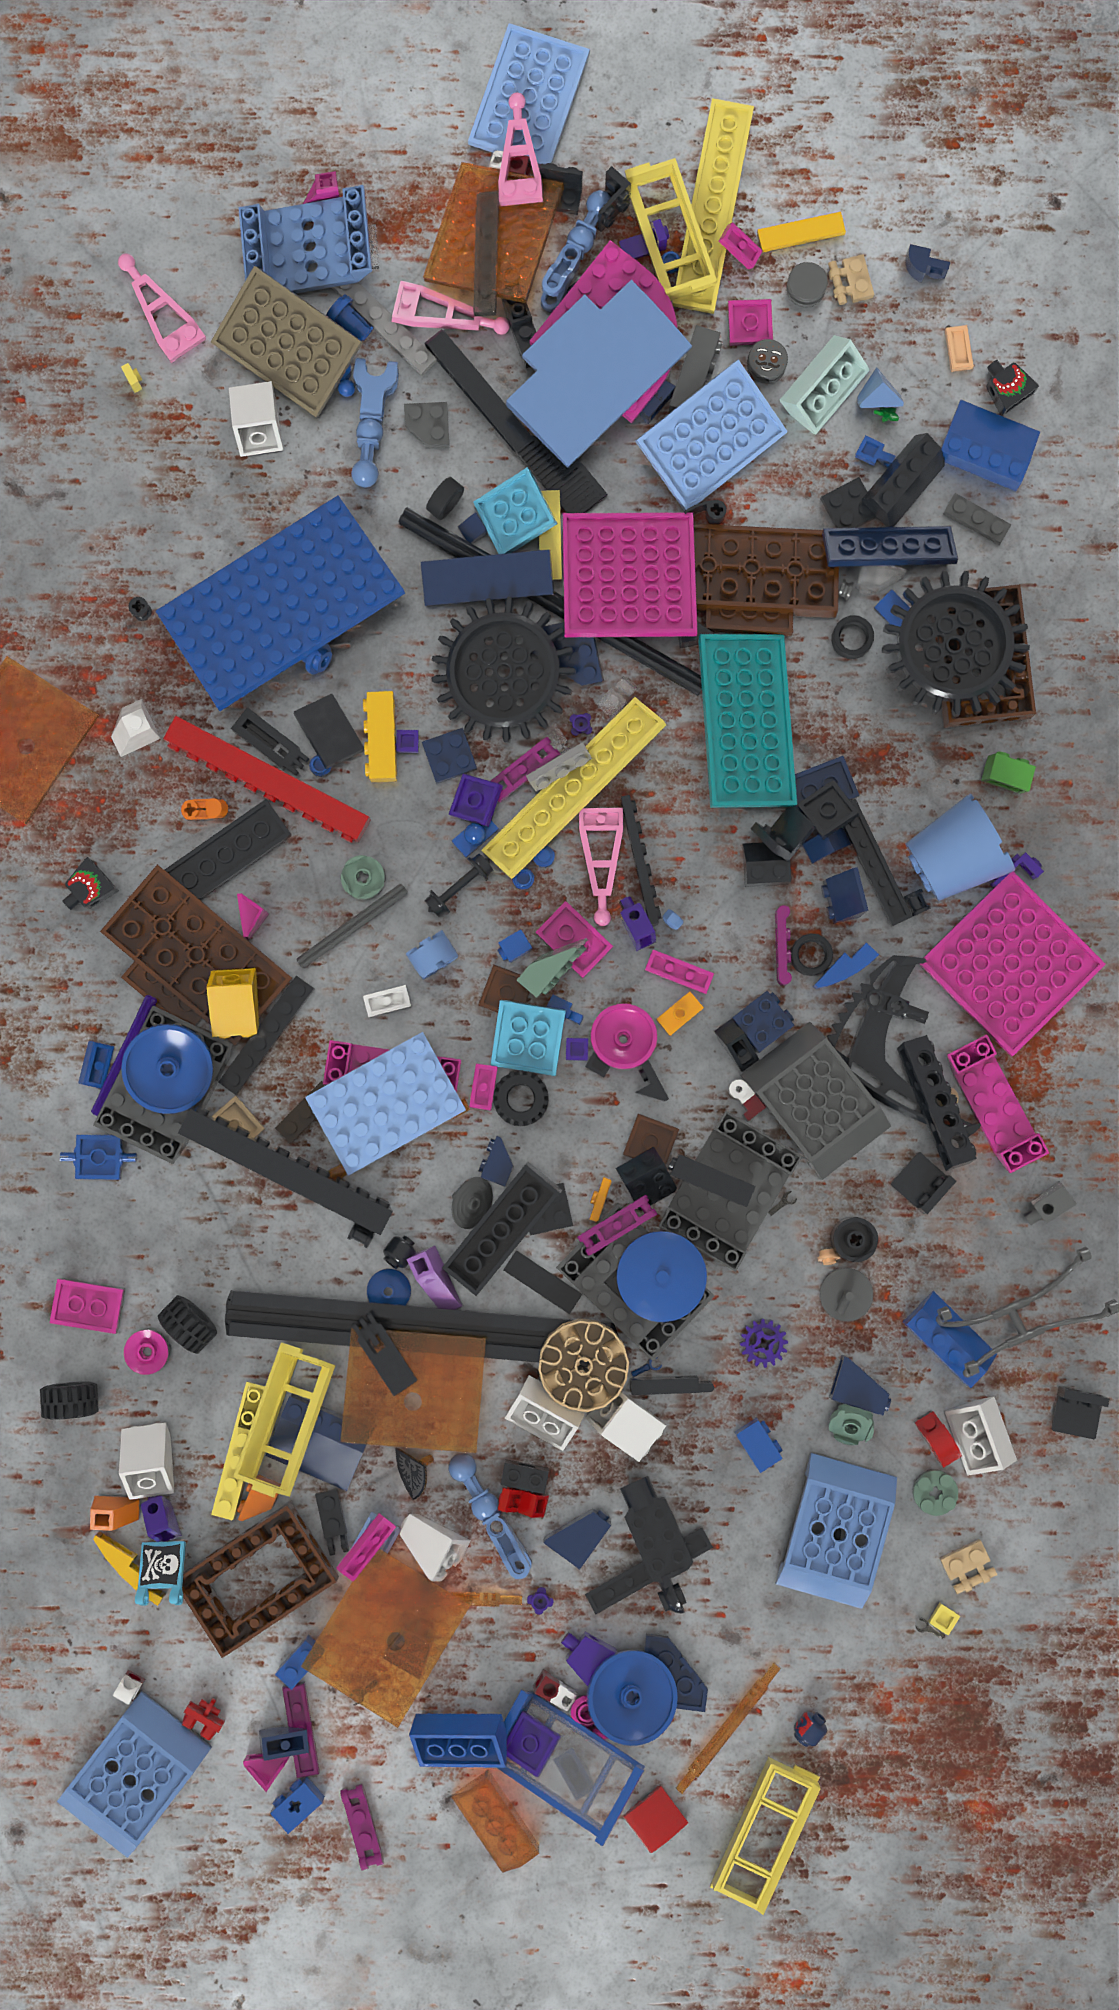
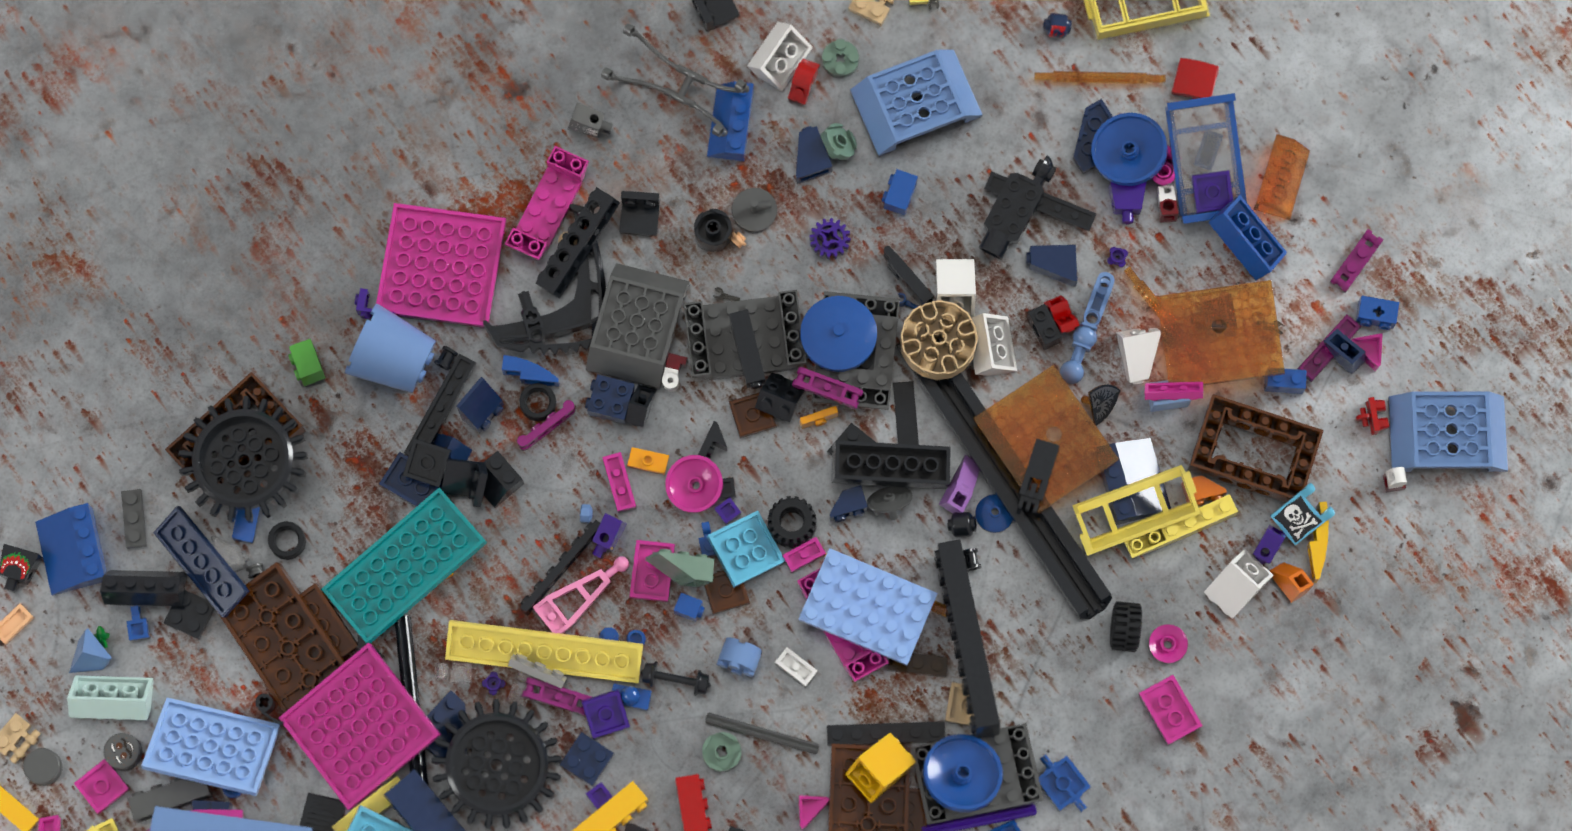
camera: 125 degrees left, 10 degrees down
black tyre [40,1382,99,1420] -> none
black hinge [315,1488,349,1556] -> none

